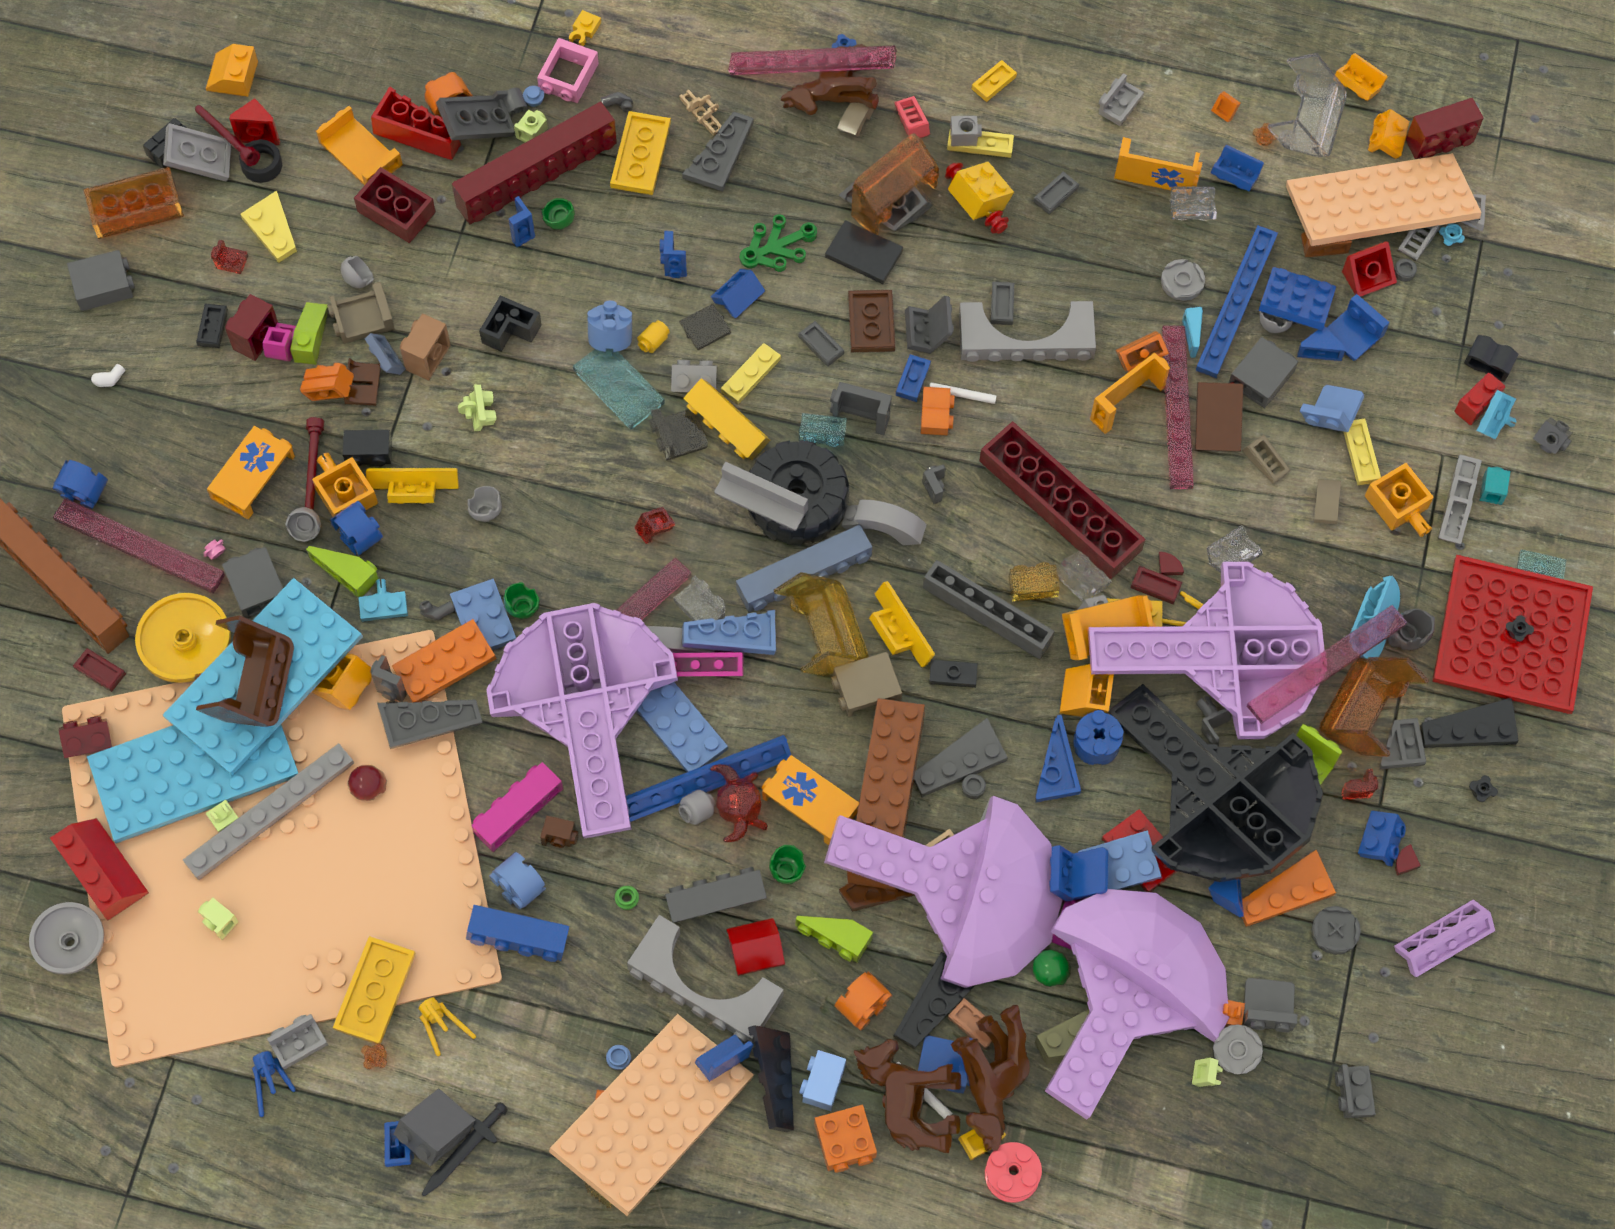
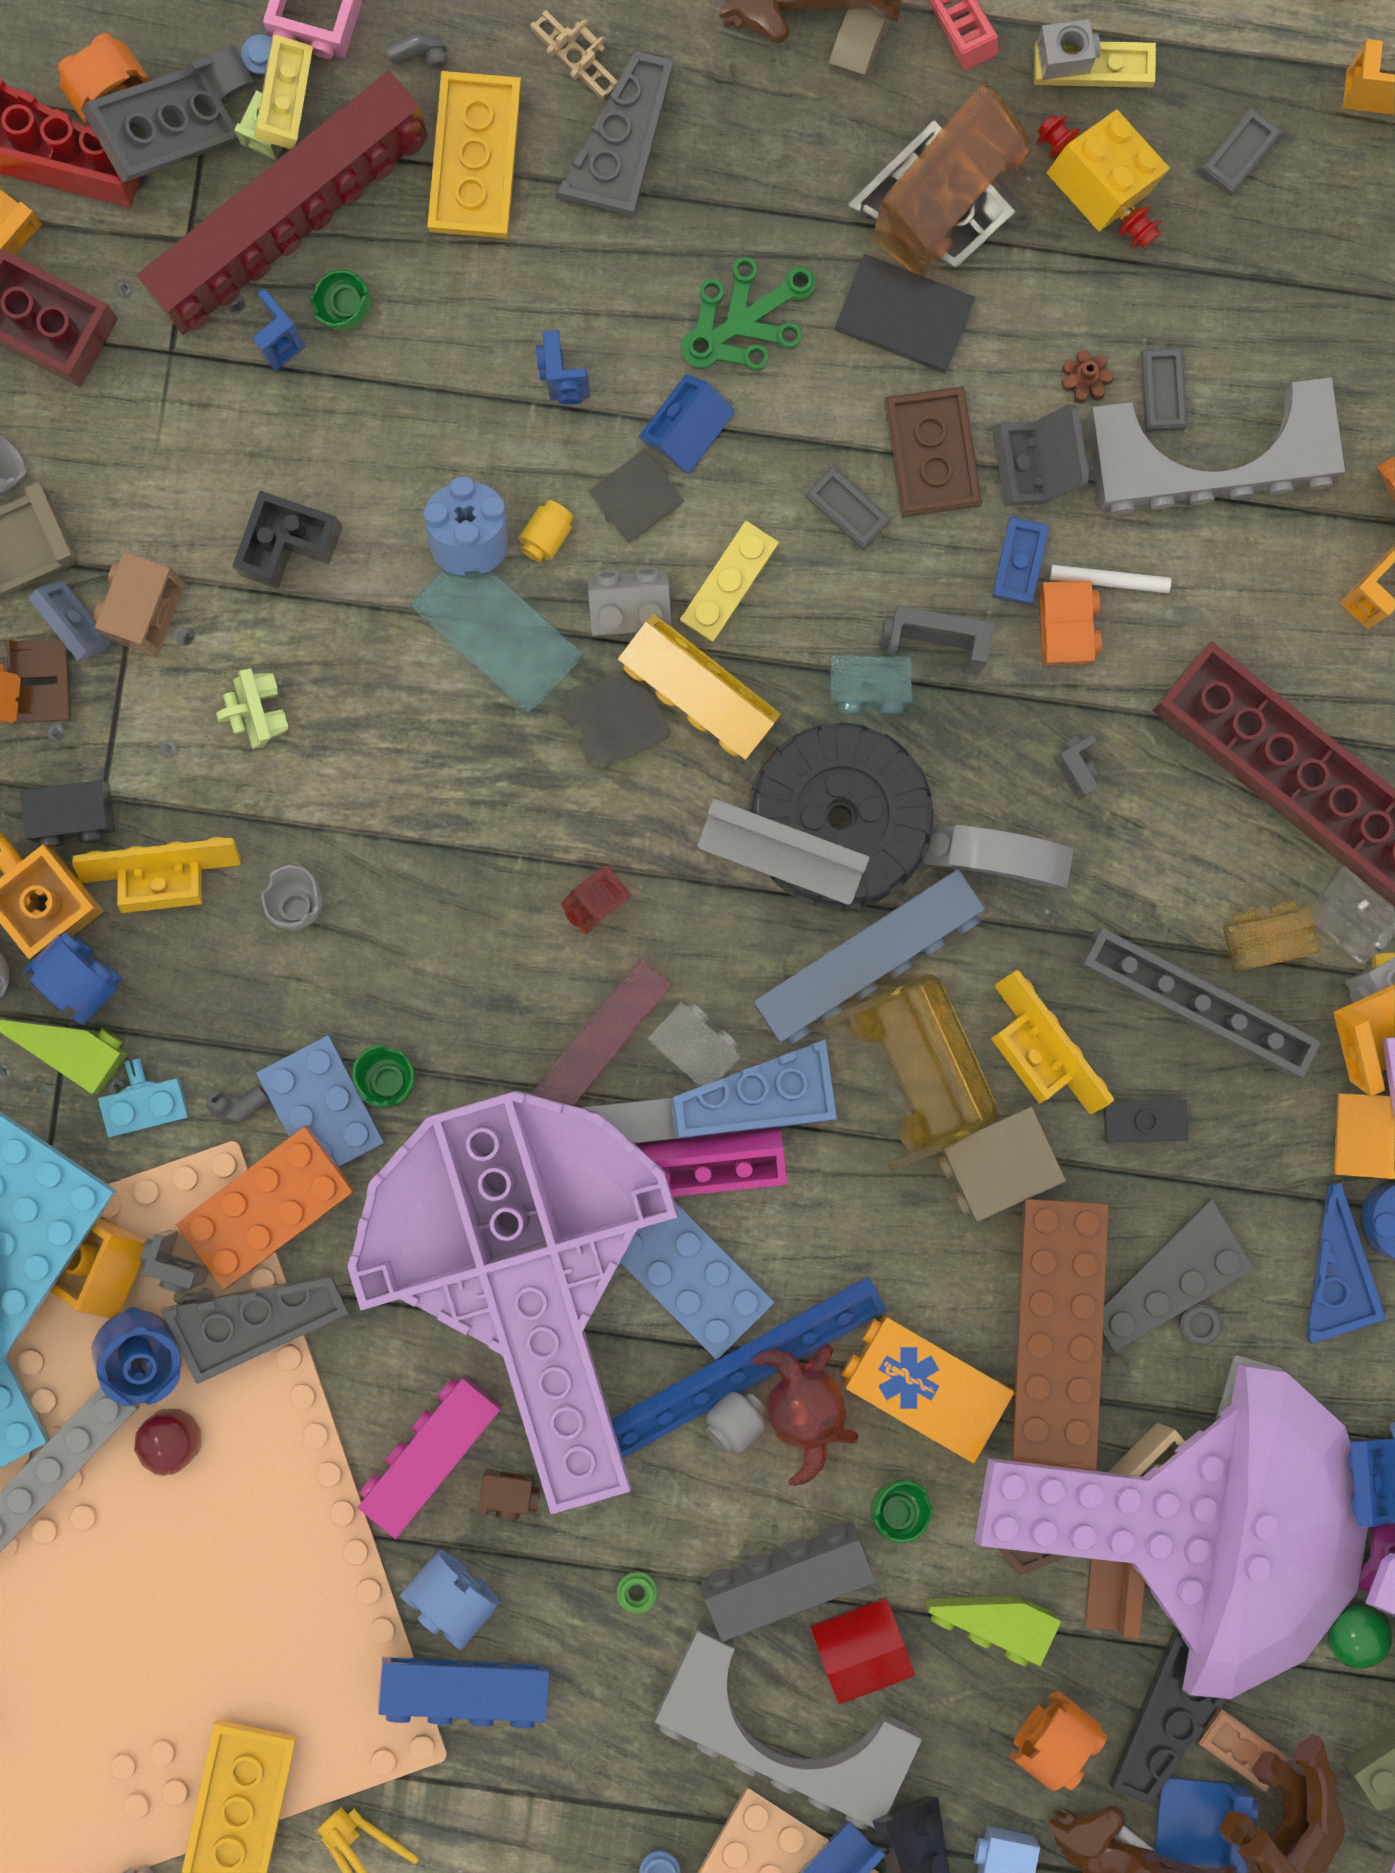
camera: 10 degrees left, 20 degrees up
none -> blue brick [91,1307,181,1407]
none -> light yellow plate [254,34,313,149]
none -> copper plant [1061,350,1113,403]
none -> dark orange panel [1084,1558,1145,1639]

